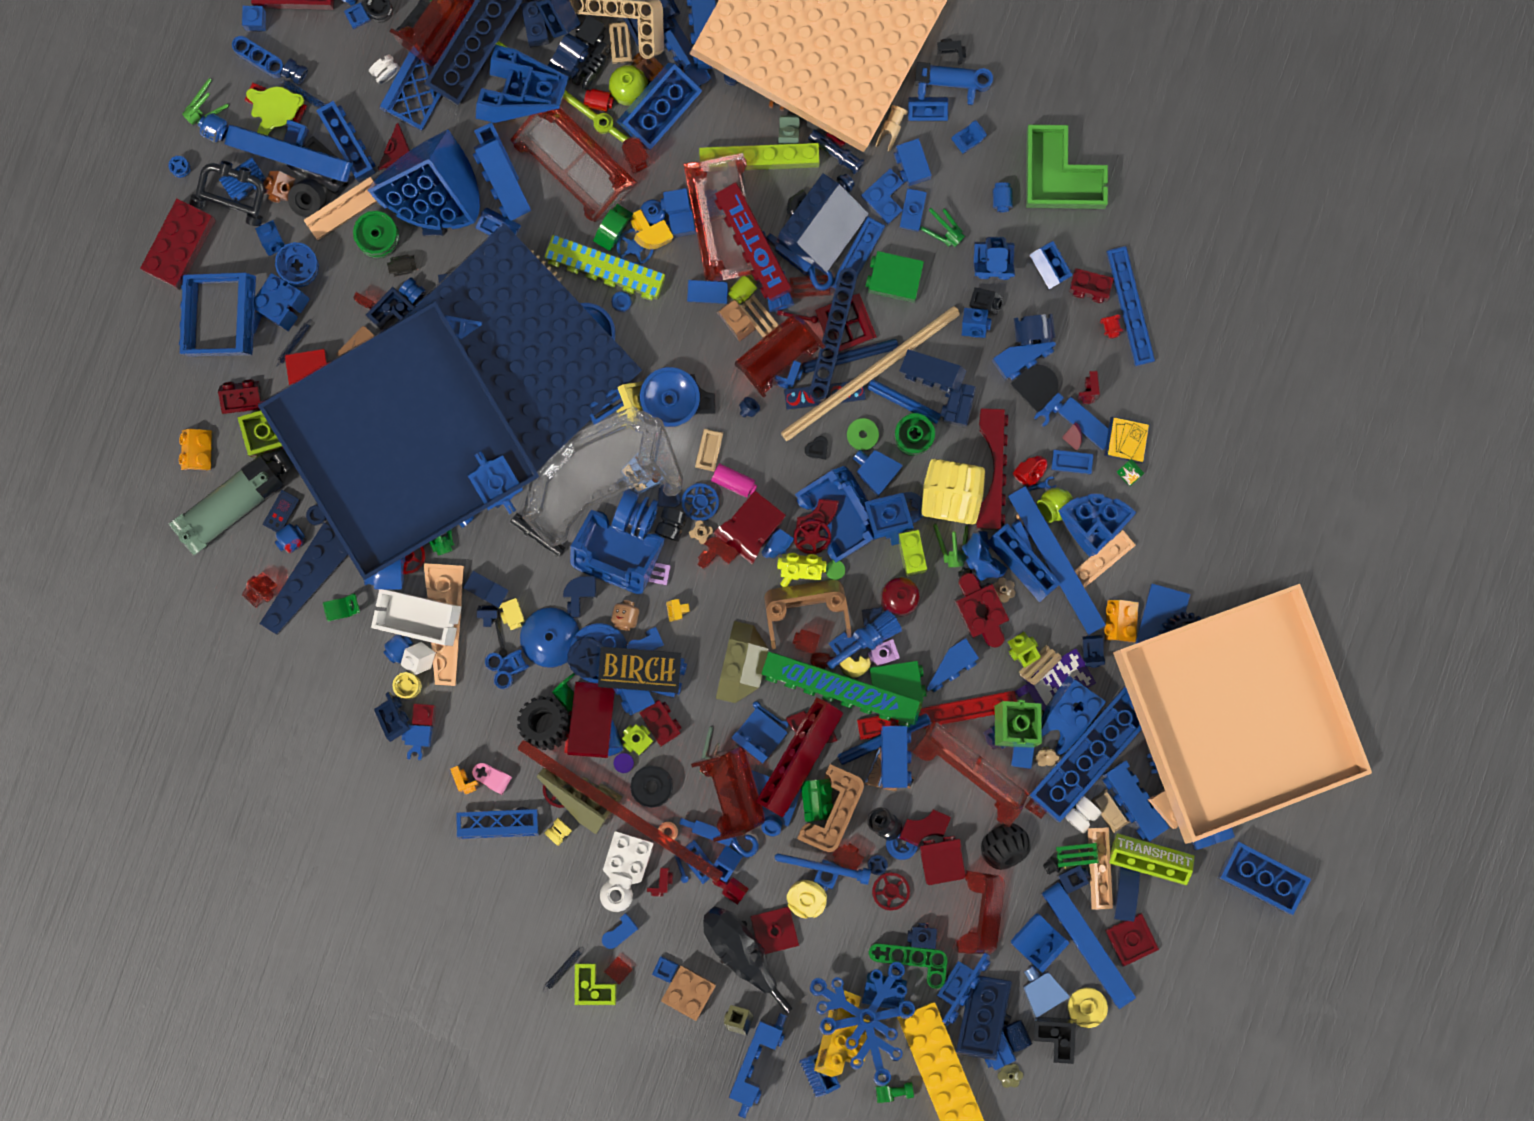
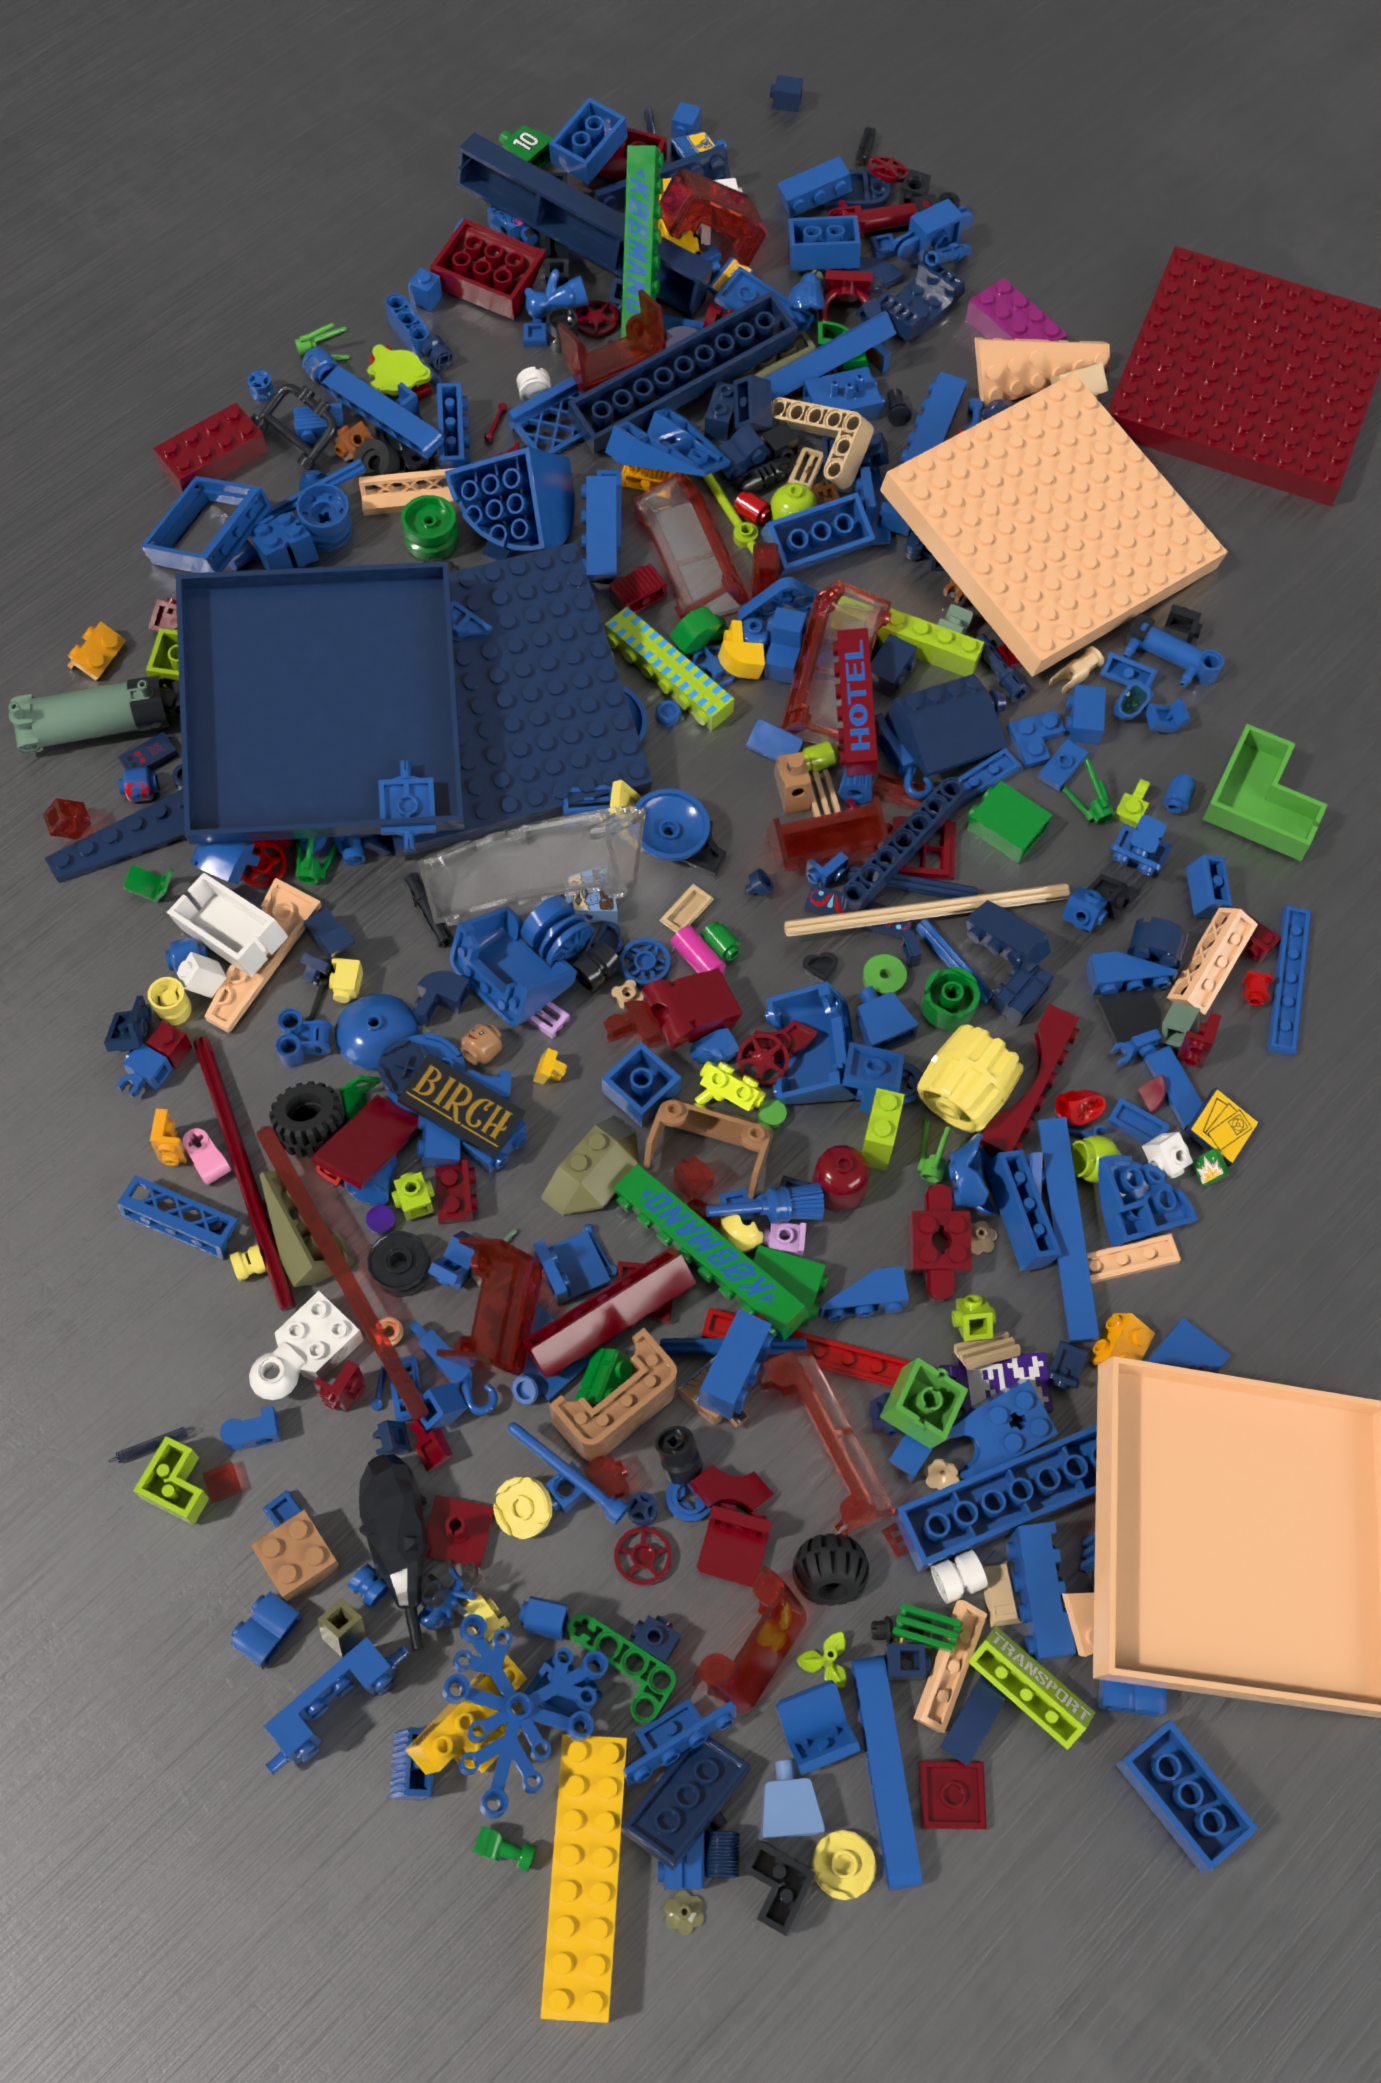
camera: 20 degrees right, 20 degrees down
none -> dark red axle [193,1036,296,1312]
none -> blue brick [230,1591,303,1669]
none -> blue axle [259,459,366,524]
none -> blue wheel [347,1564,389,1609]
none -> dark blue tile [372,1420,411,1455]
none -> animal [418,1559,483,1631]
none -> blue brick [428,1231,487,1290]
none -> light yellow brick [463,1592,510,1643]
none -> dark red hinge [484,403,507,442]
none -> blue brick [519,1596,569,1641]
none -> blue brick [601,1042,682,1127]
none -> dark red brick [609,563,667,613]
none -> green brick [701,921,741,961]
none -> blue beam [737,577,831,622]
none -> lime plant [797,1632,847,1688]
none -> dark blue brick [871,634,918,698]
none -> dark blue tile [901,930,922,968]
none -> rock [1114,679,1154,720]
none -> lime plate [1114,779,1150,828]
none -> white brick [1142,1132,1193,1178]
none -> sand green brick [1161,1002,1200,1048]
none -> light nougat fence [1167,907,1258,1015]

